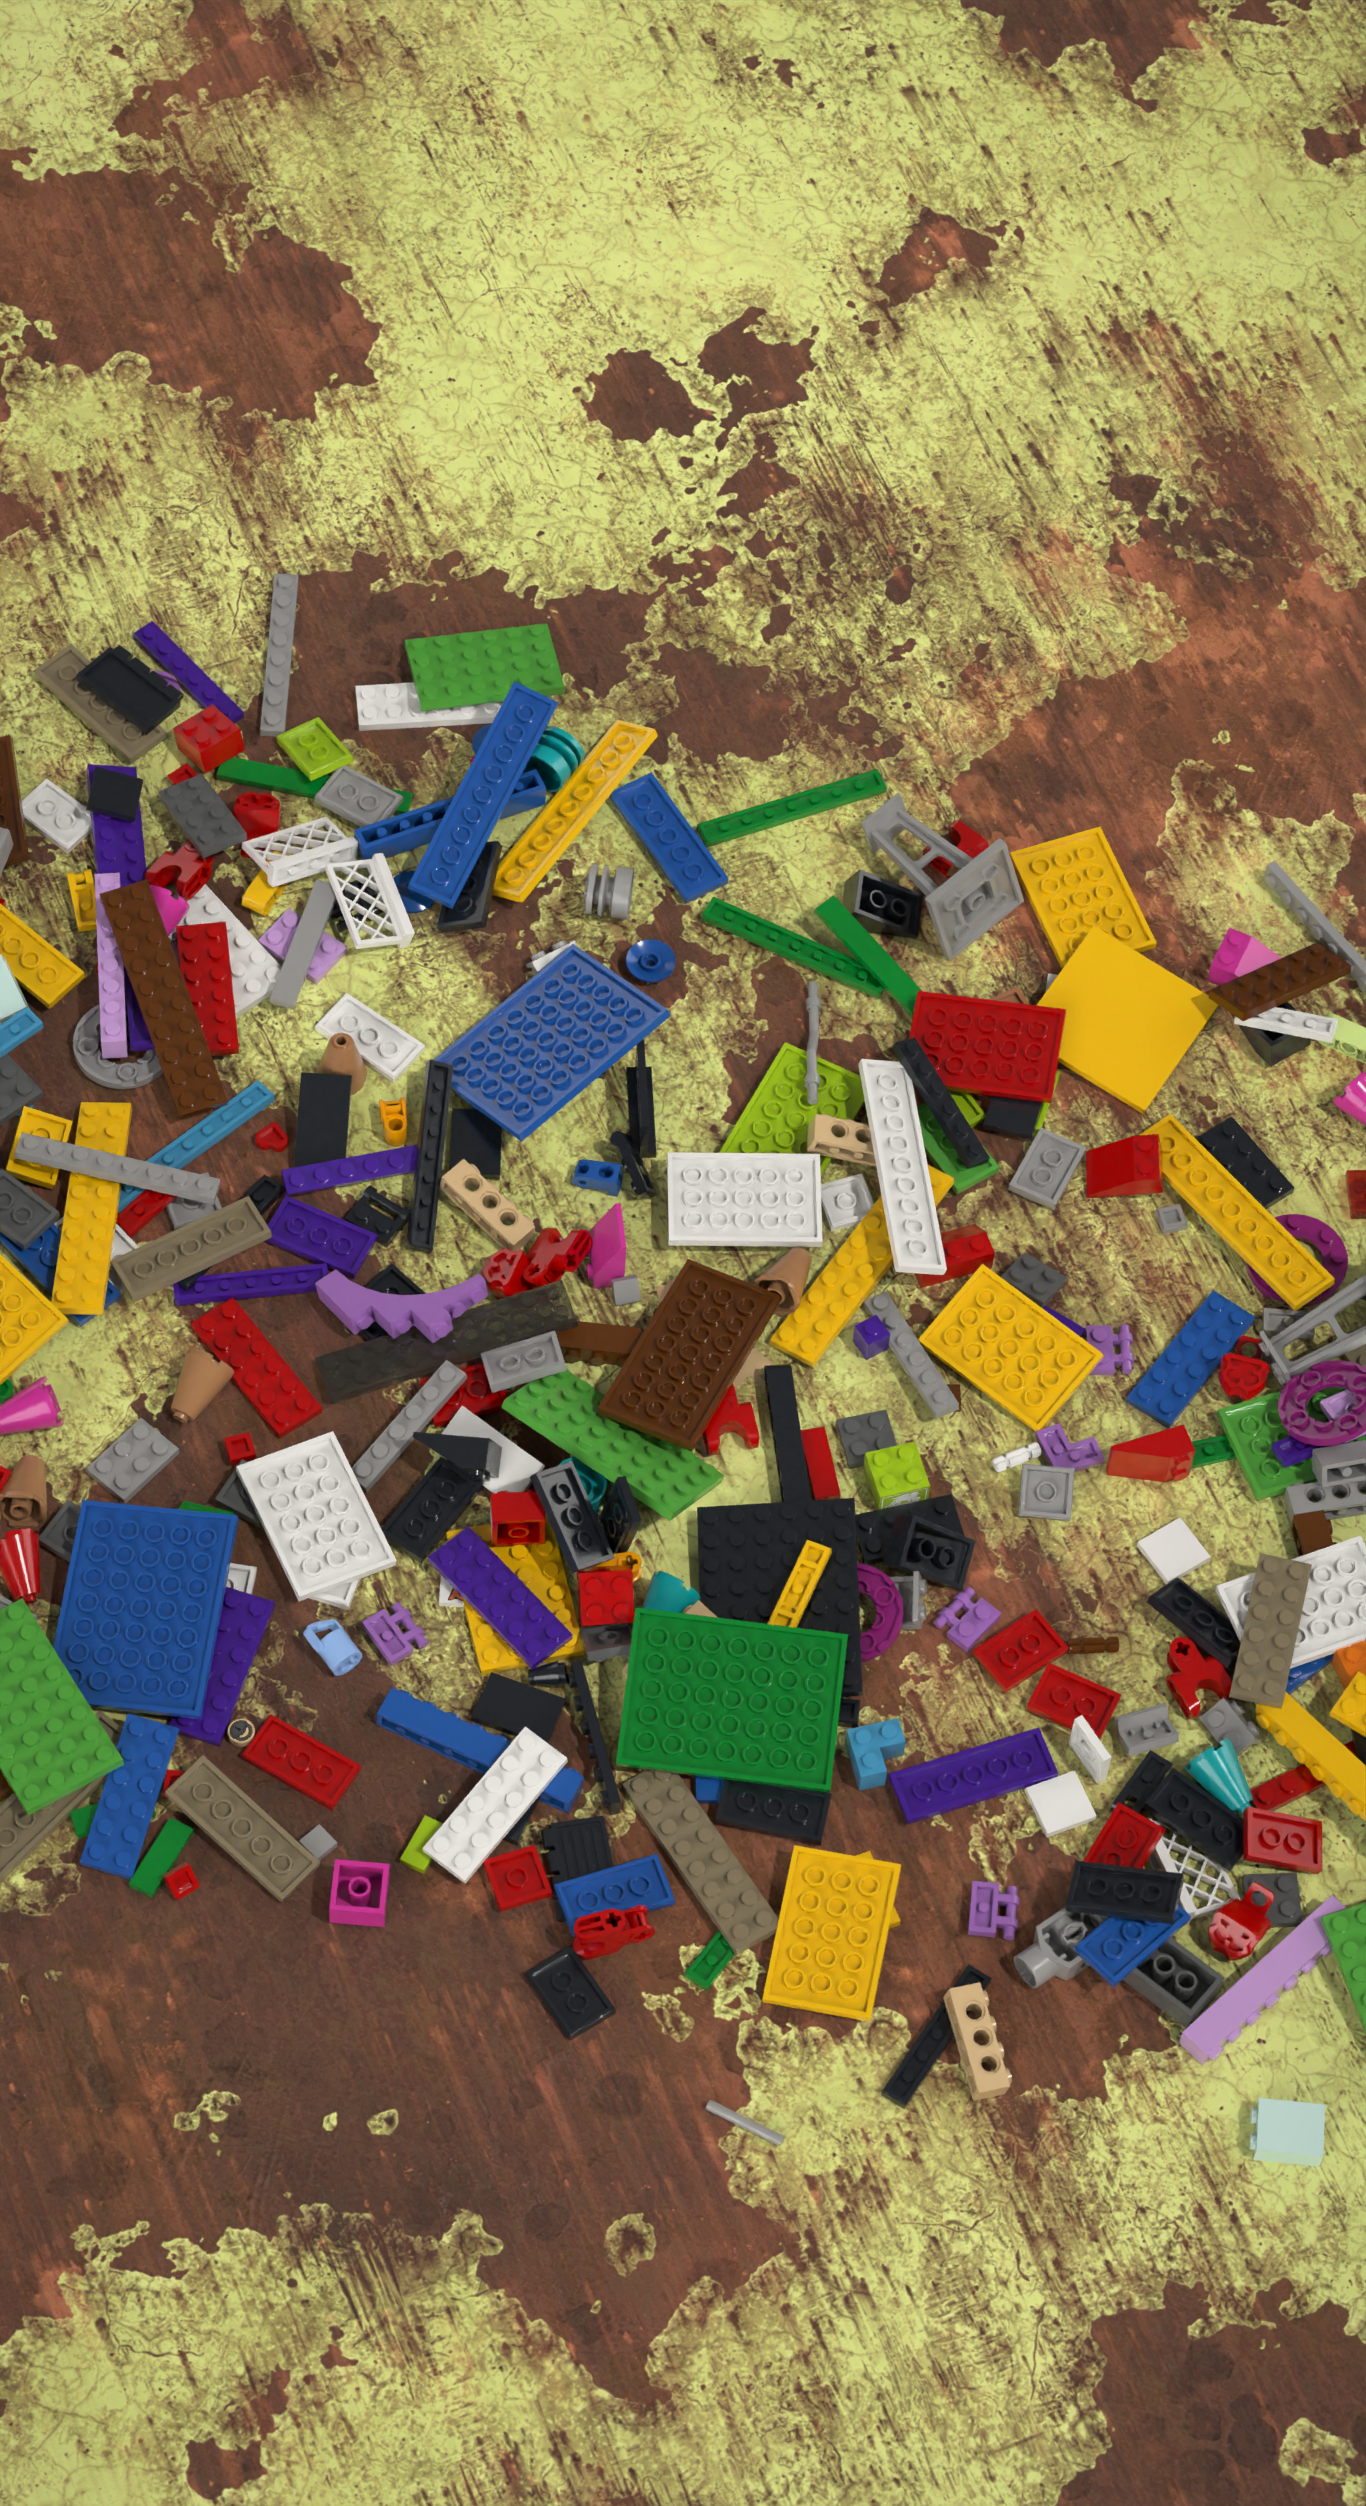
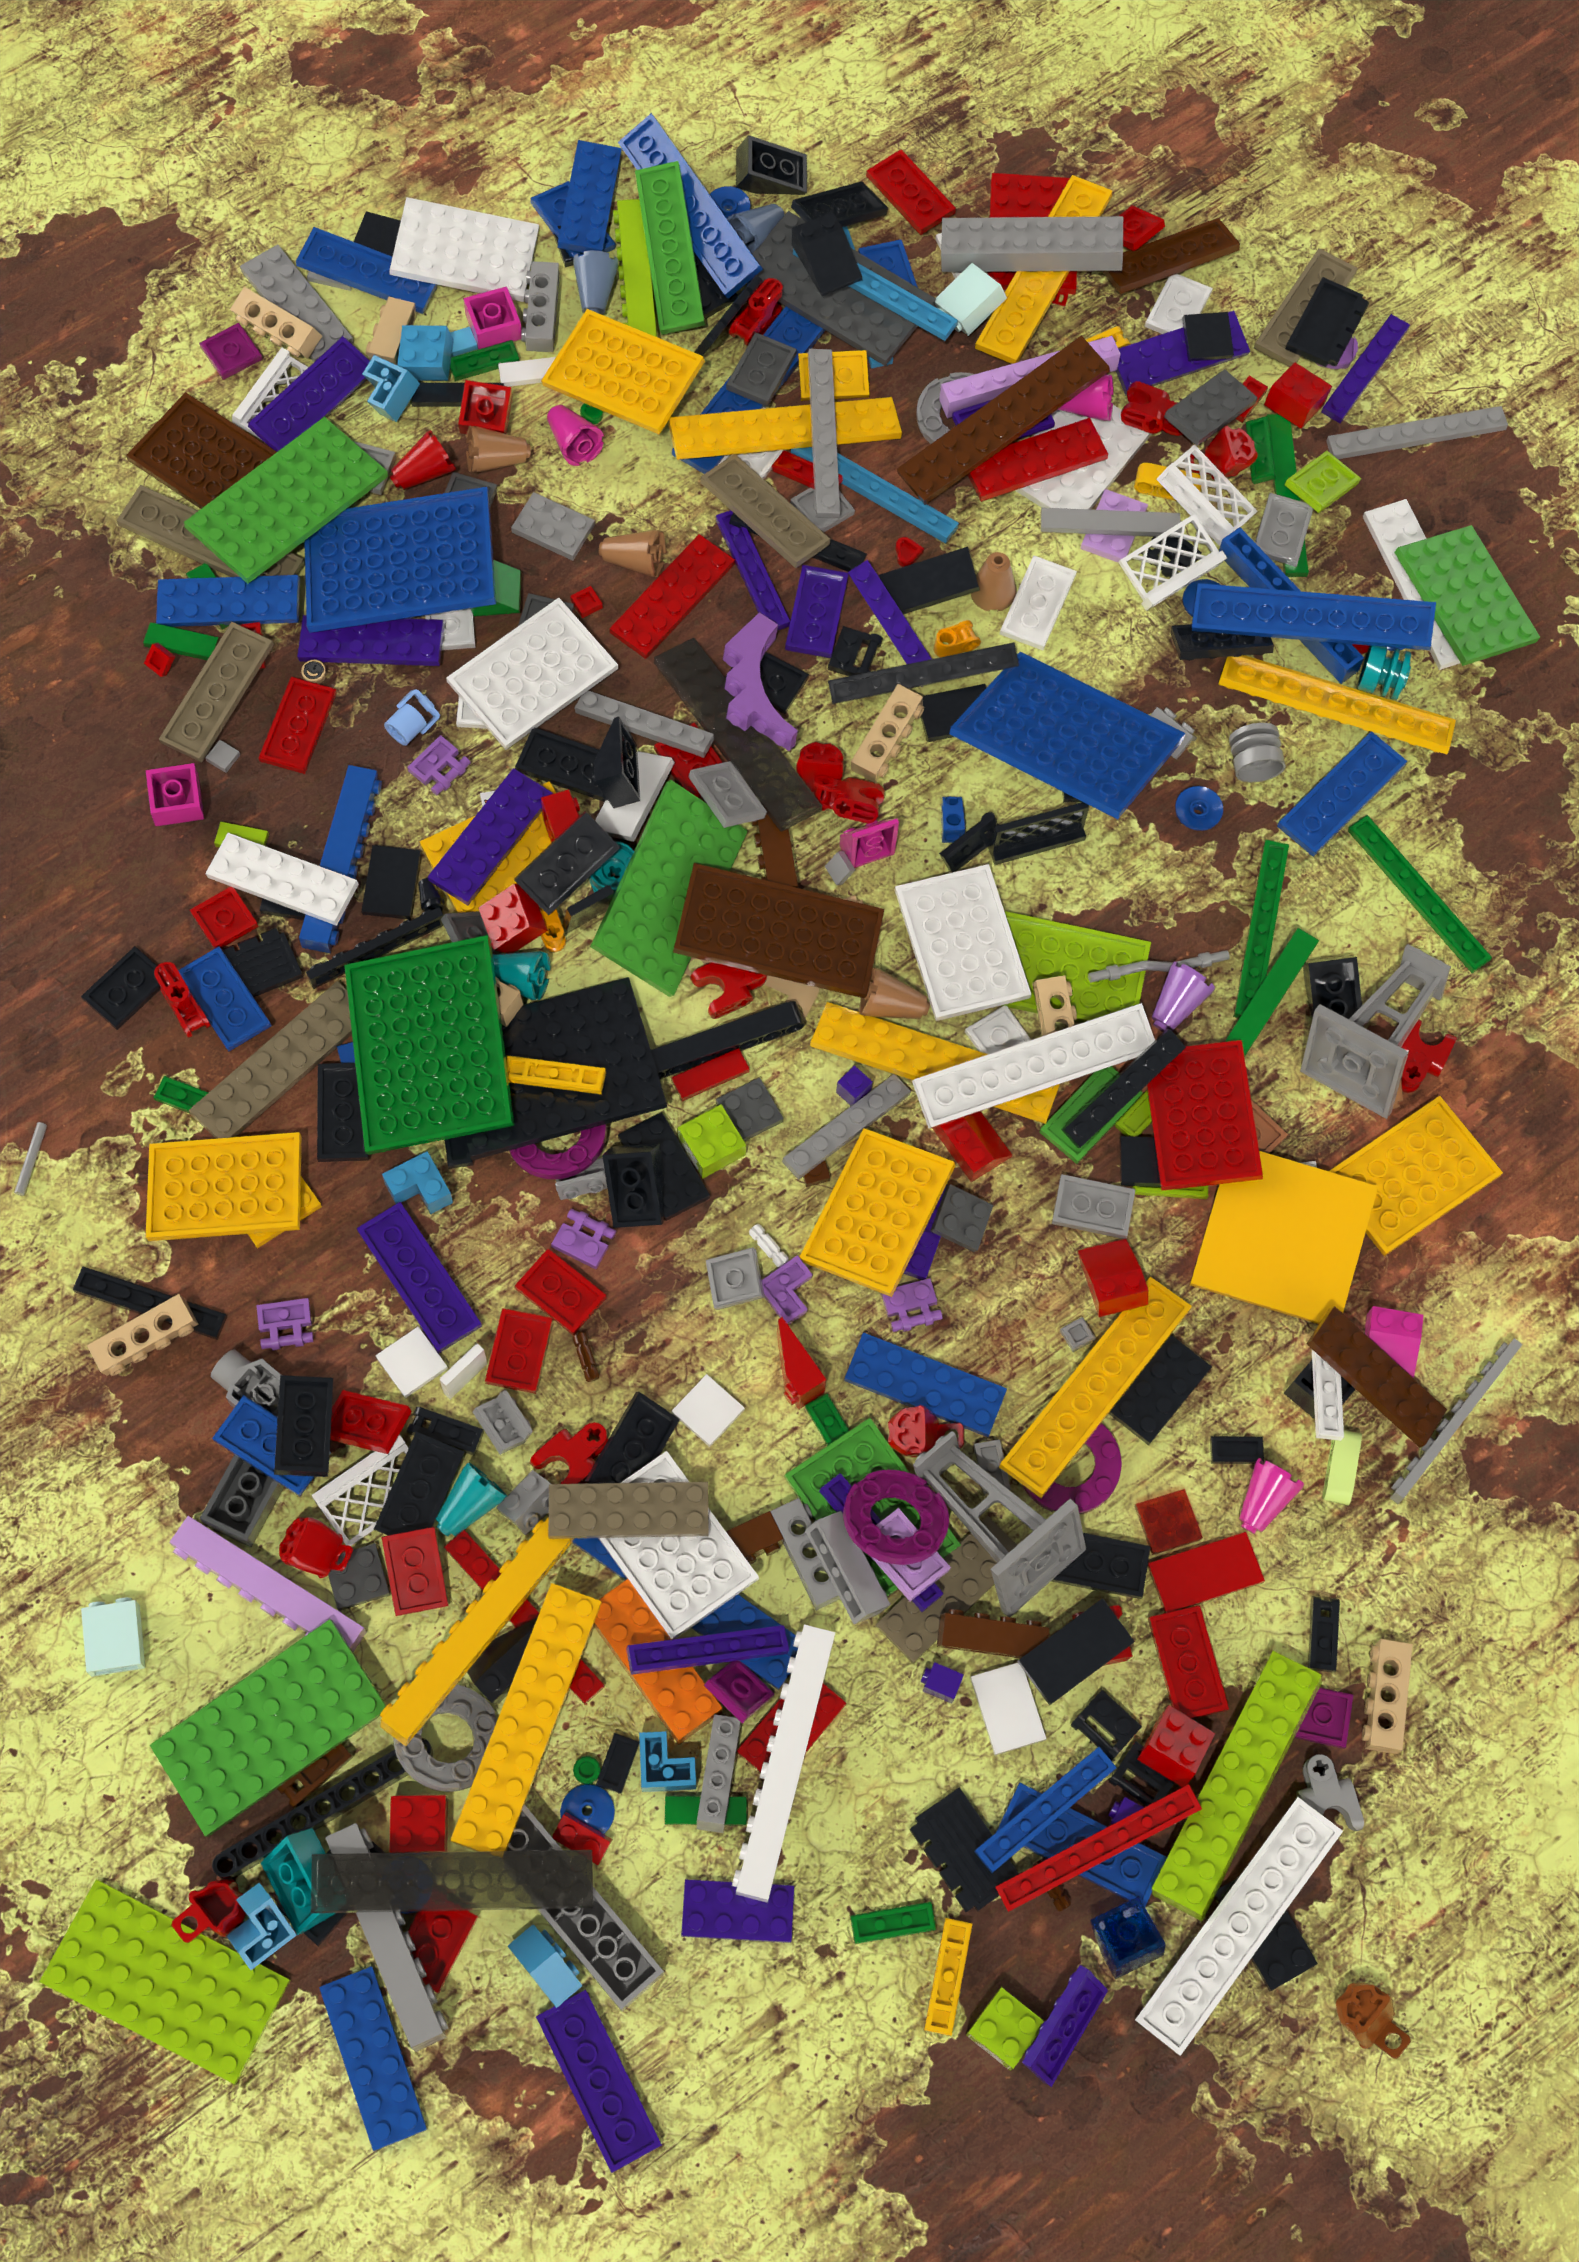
camera: 75 degrees right, 10 degrees up
none -> medium lavender cone [1152,962,1215,1032]
none -> black tile [1210,1436,1264,1464]
none -> green tile [1246,416,1276,484]

